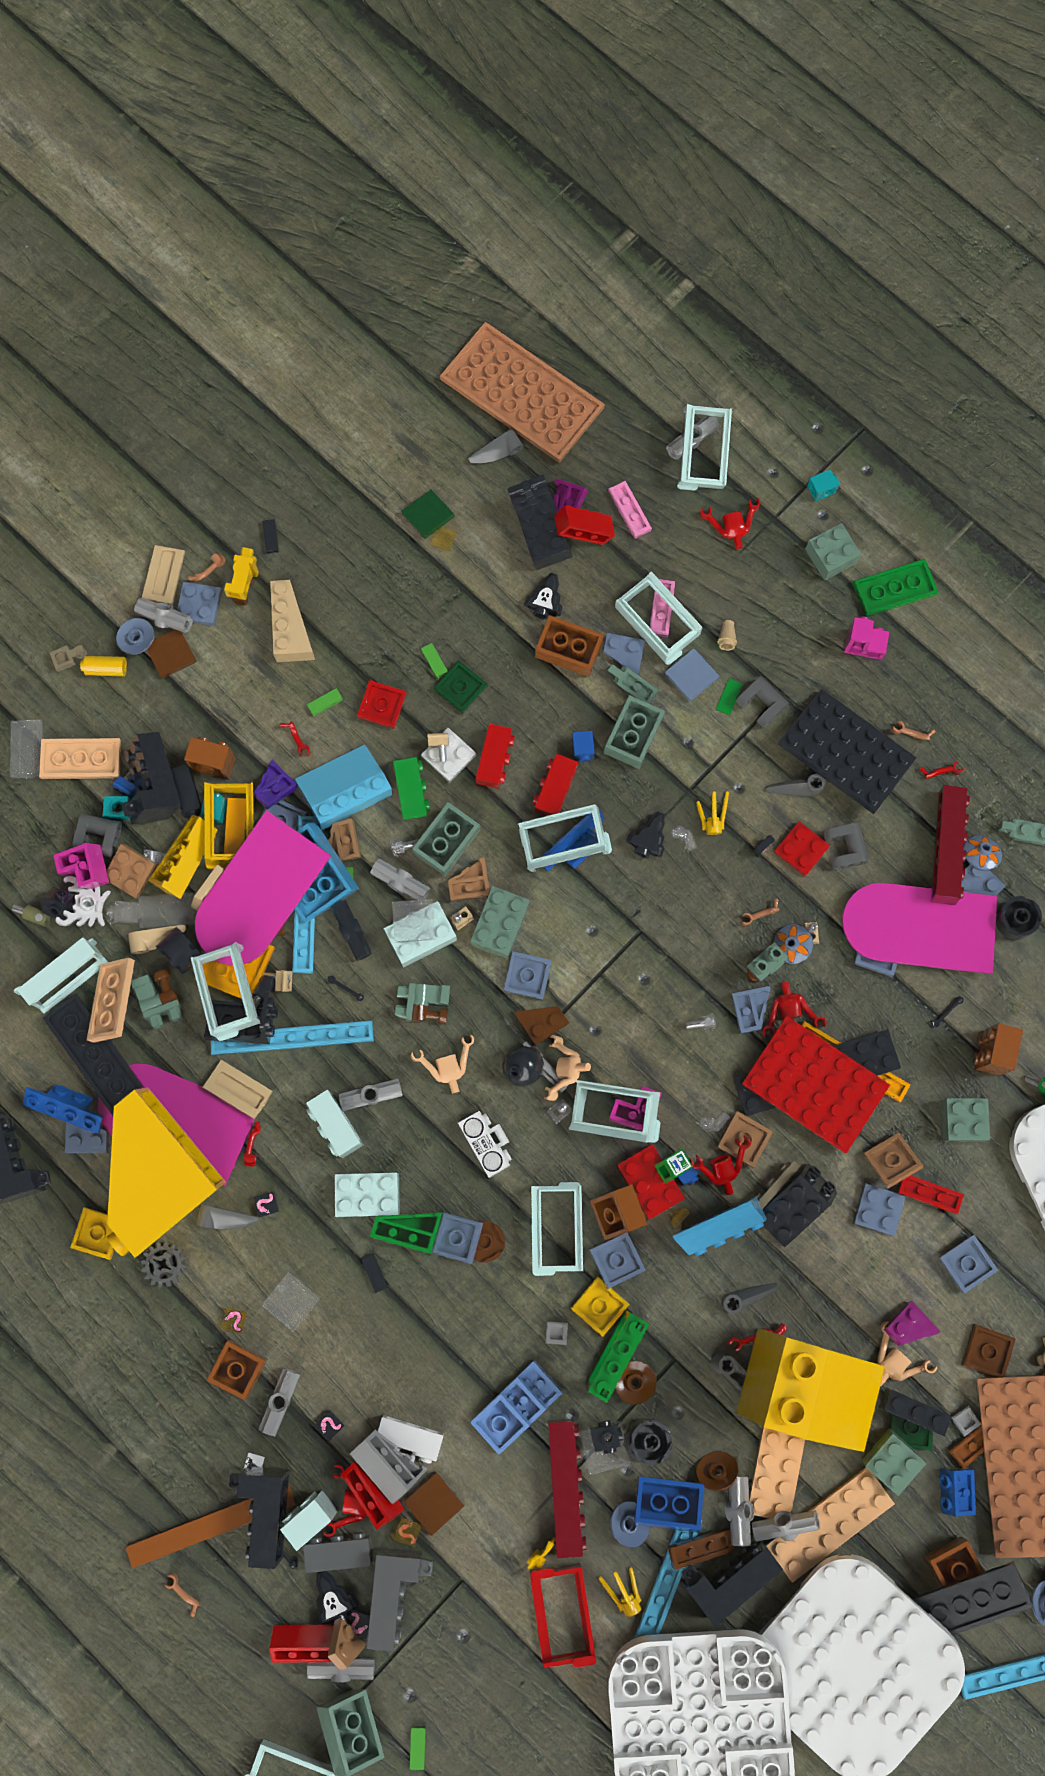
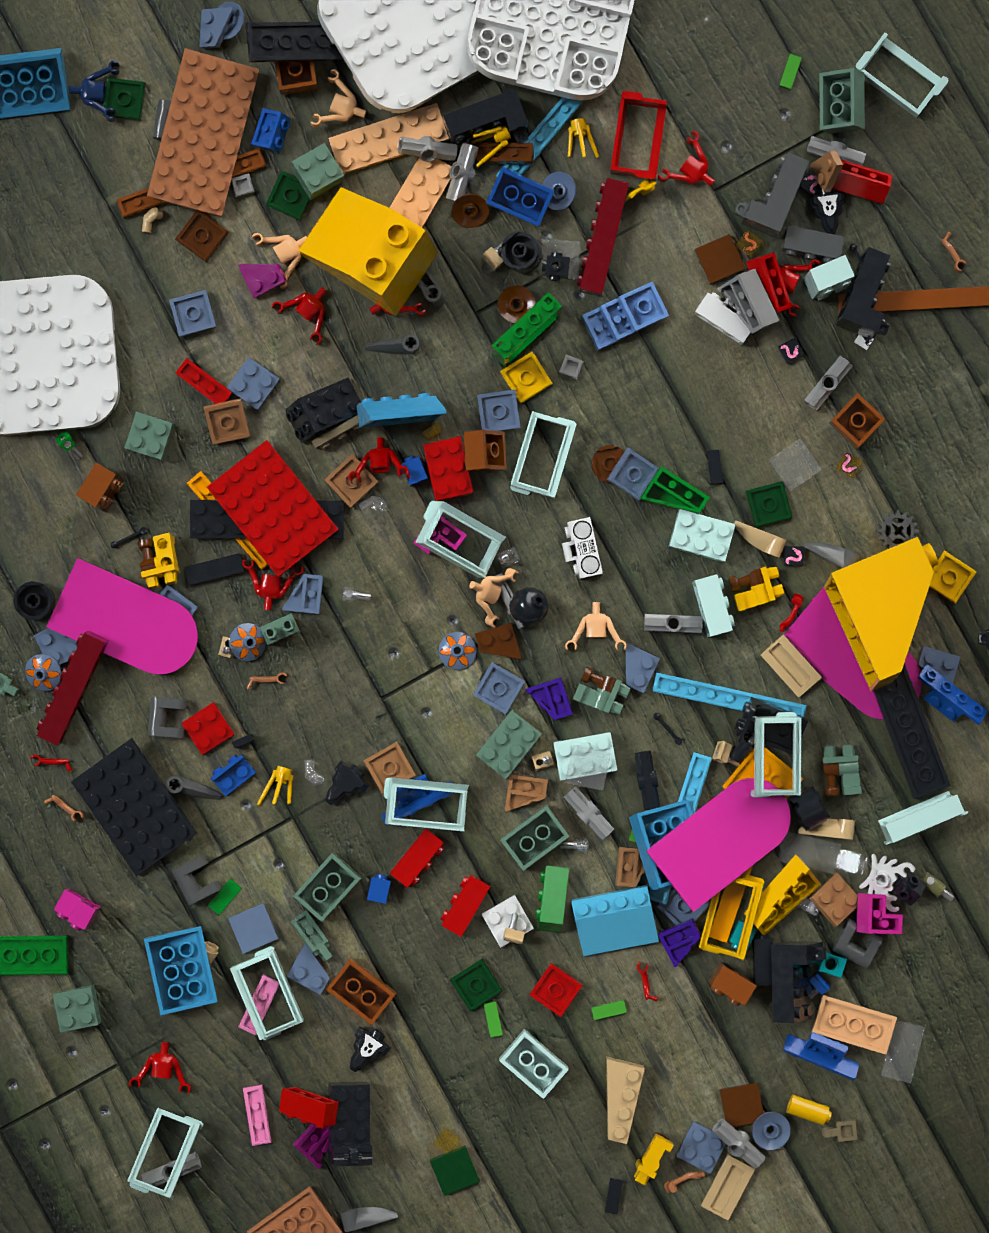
camera: 160 degrees left, 10 degrees up
light nougat plate [87,958,135,1042] -> none
tan tile [191,865,223,911] -> none
green brick [654,1149,693,1184] -> none
teal brick [807,469,839,502] -> none
black brick [879,1387,952,1437] -> none
none -> yellow hips [137,533,180,589]
none -> dark azure slope [144,926,218,1015]
none -> black tile [184,553,245,586]
none -> blue bracket [210,754,256,796]
none -> red piece [272,287,327,345]
none -> light nougat piece [310,69,366,128]
none -> medium nougat plate [363,742,416,794]
none -> sand blue dish [438,632,477,670]
none -> yellow plant [471,125,511,167]
none -> tan piece [482,242,504,271]
none -> light aqua brick [499,1029,569,1099]
none -> dark purple wing [526,677,573,720]
none -> sand blue wing [625,643,660,693]
none -> red piece [657,131,715,186]
none -> yellow hips [728,567,784,612]
none -> tan piece [734,520,786,558]
none -> dark green tile [745,481,793,528]
none -> blue bracket [783,1032,859,1080]

